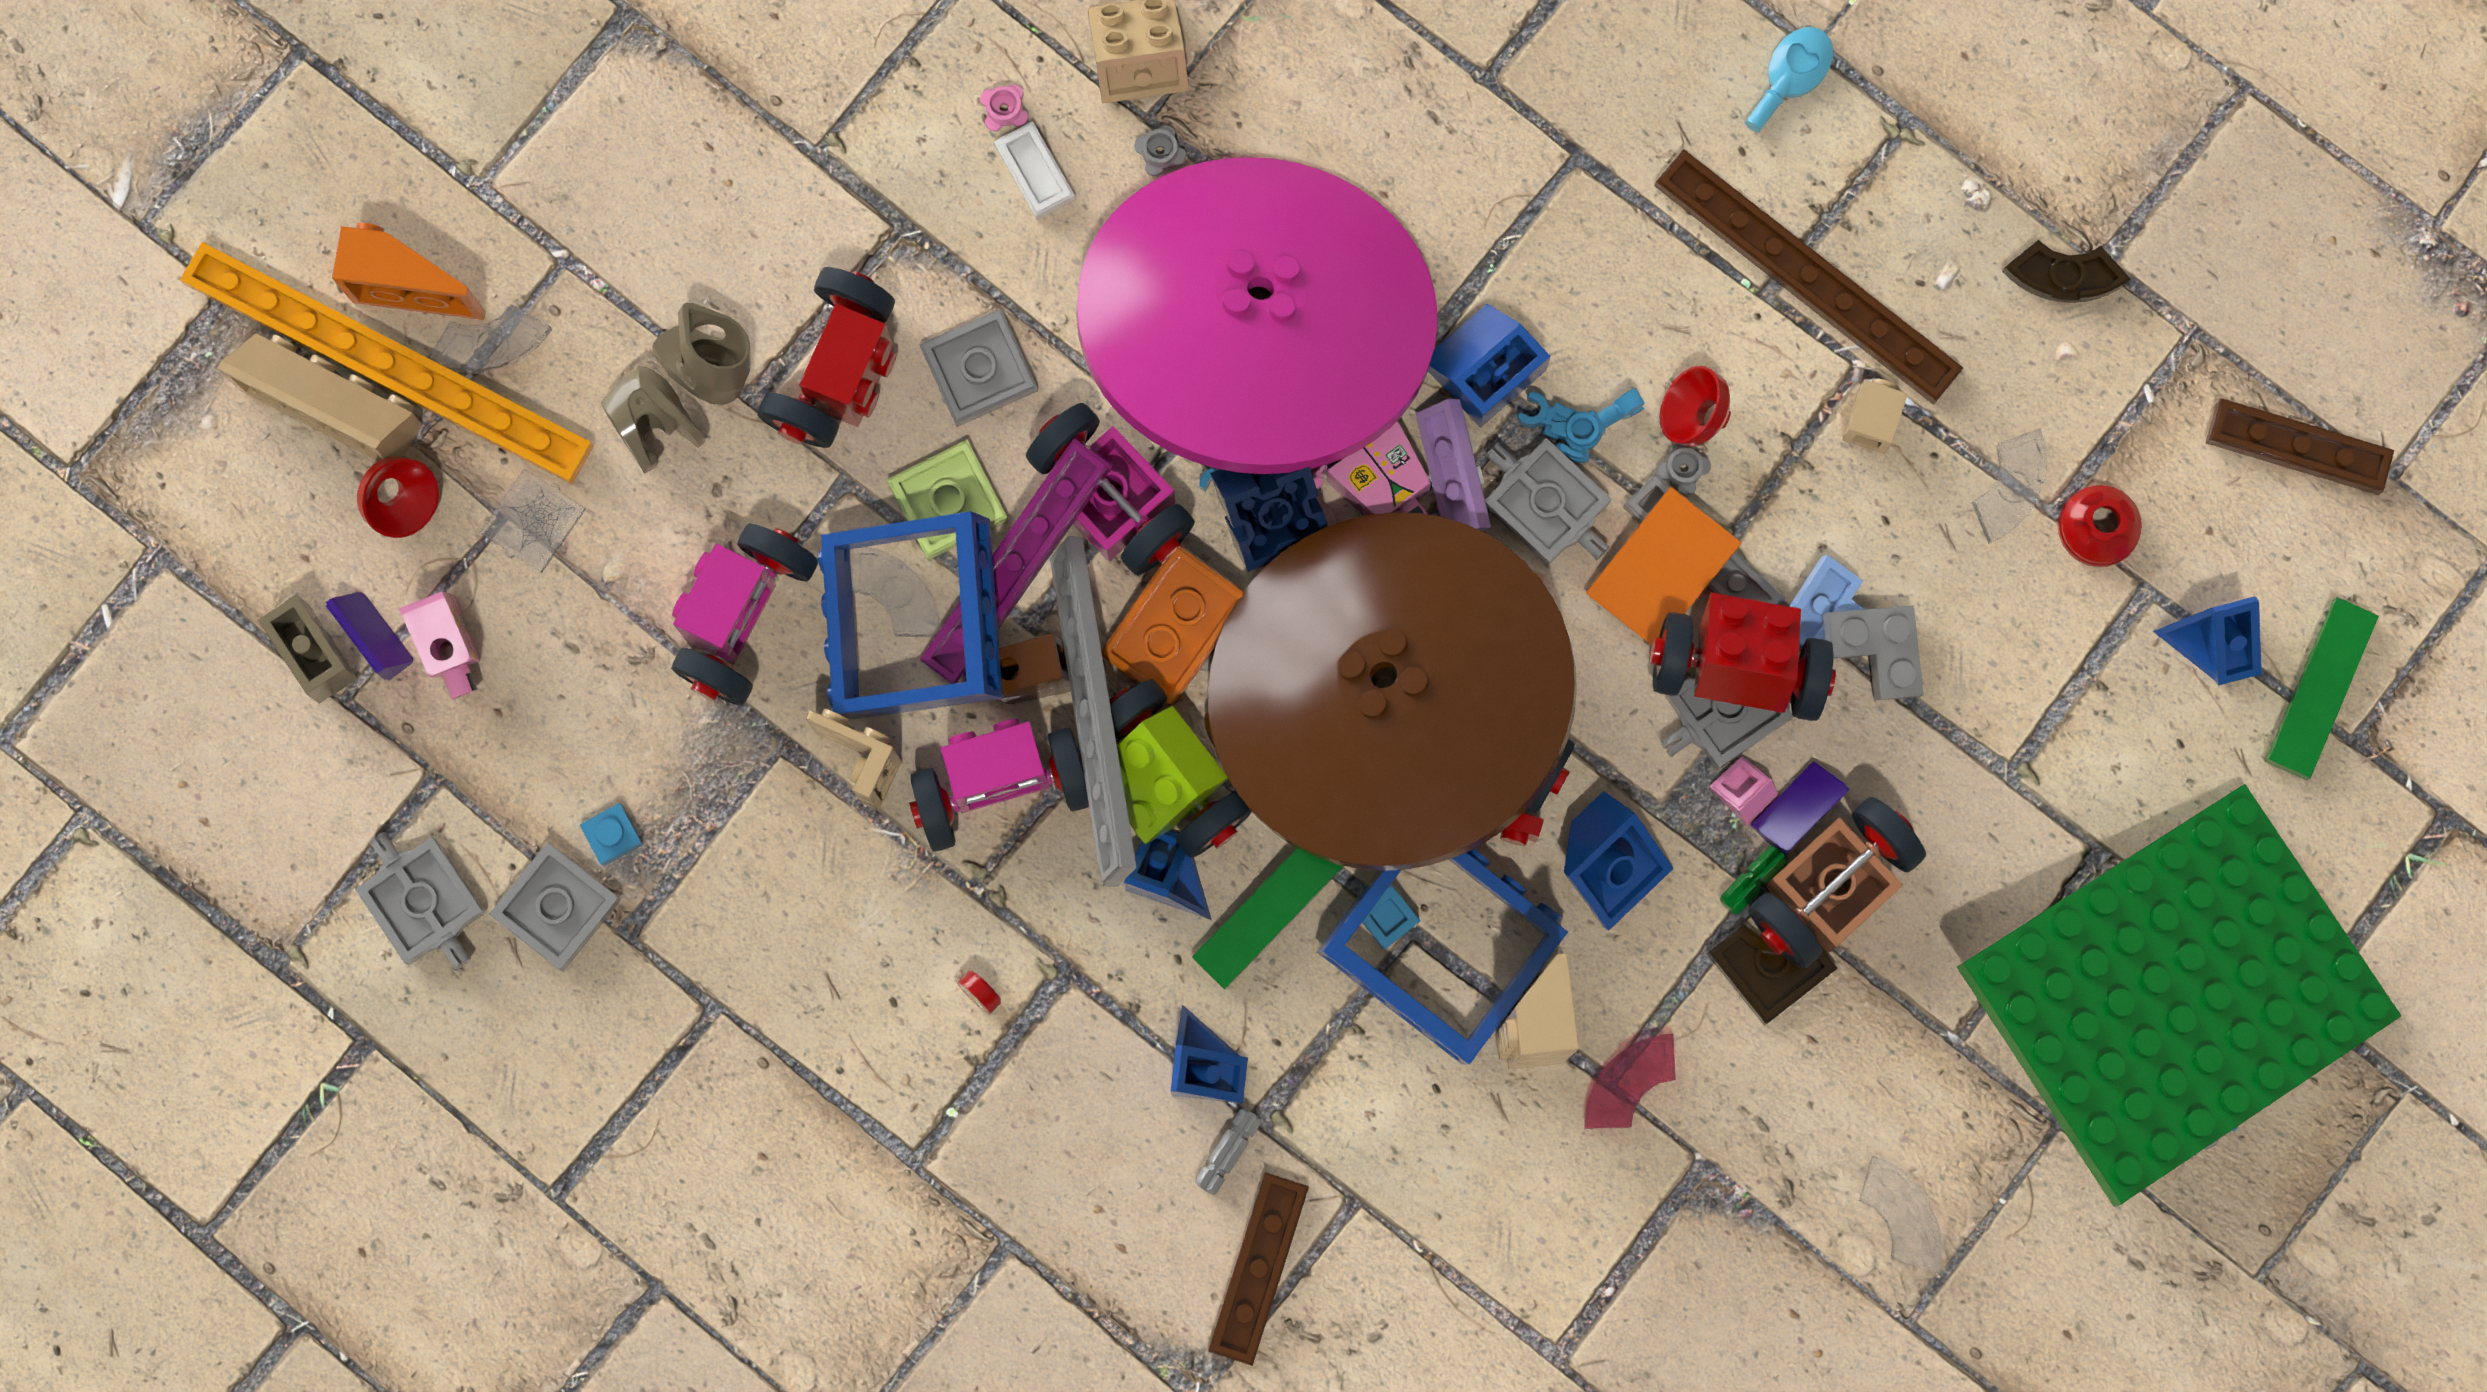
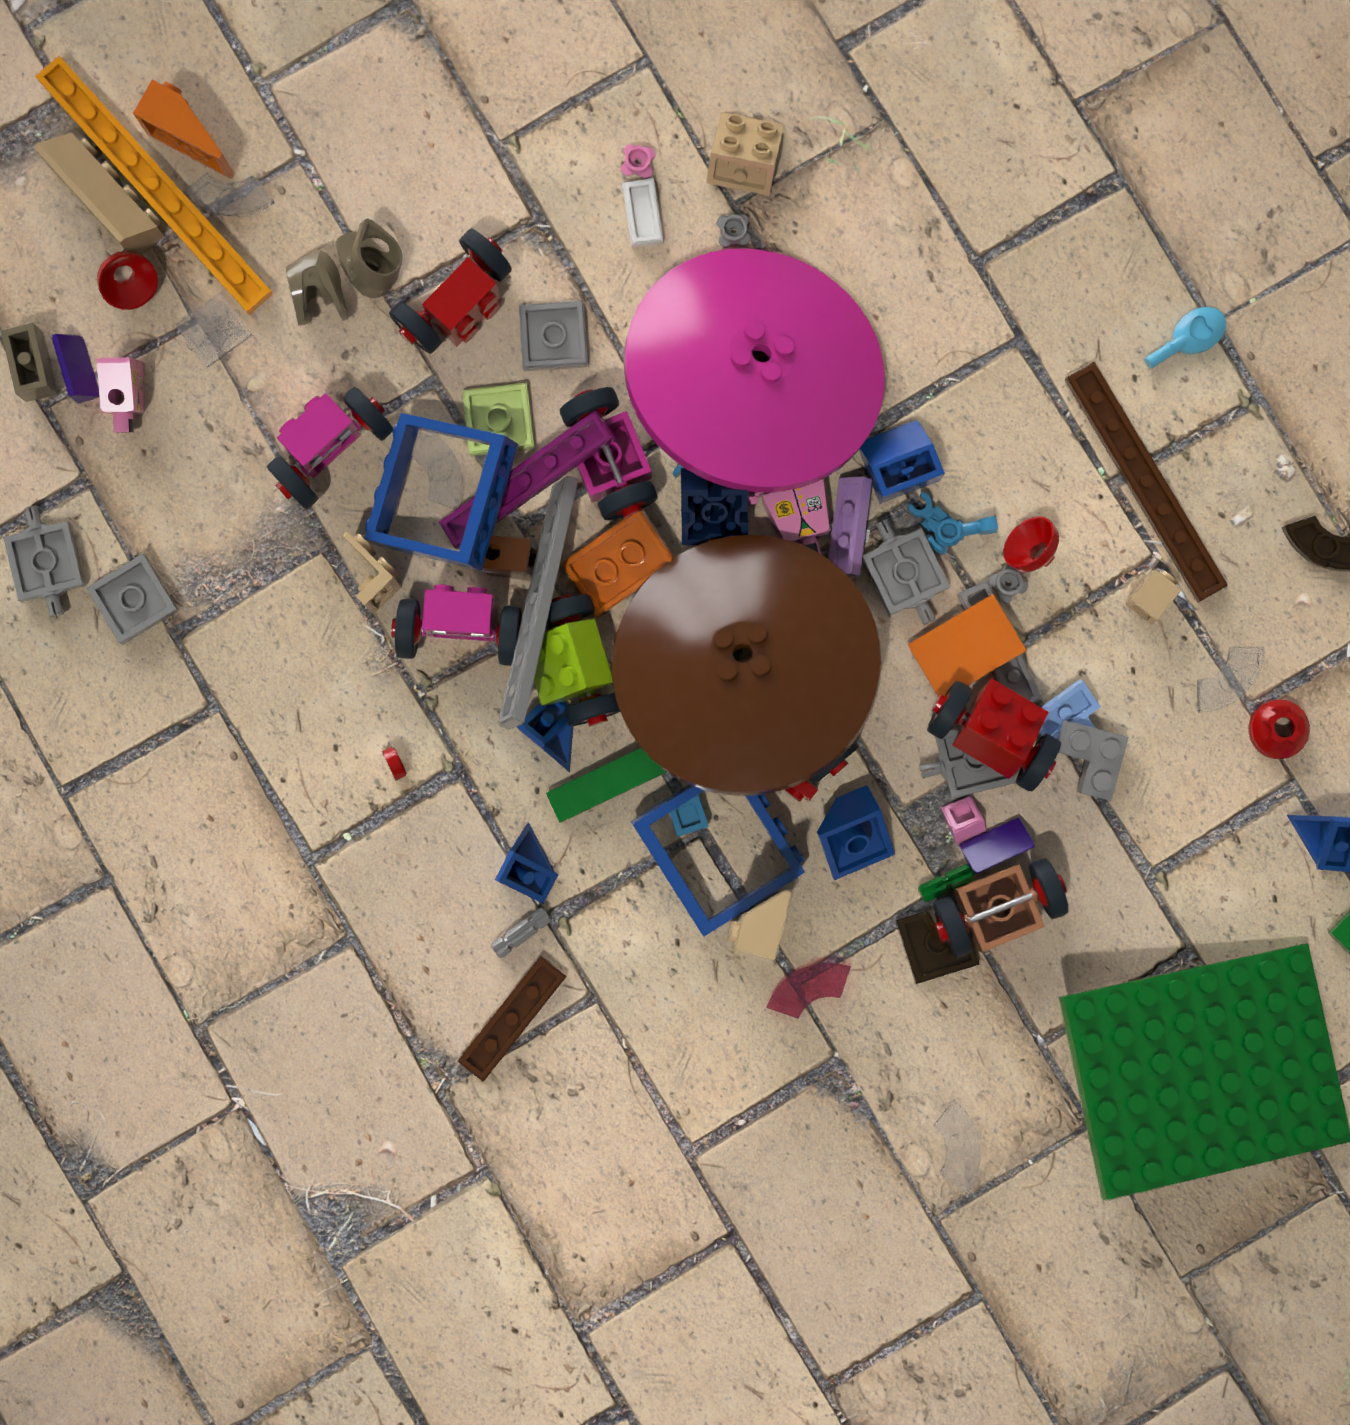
camera: 20 degrees right, 5 degrees up
dark azure plate [580,803,644,867] -> none

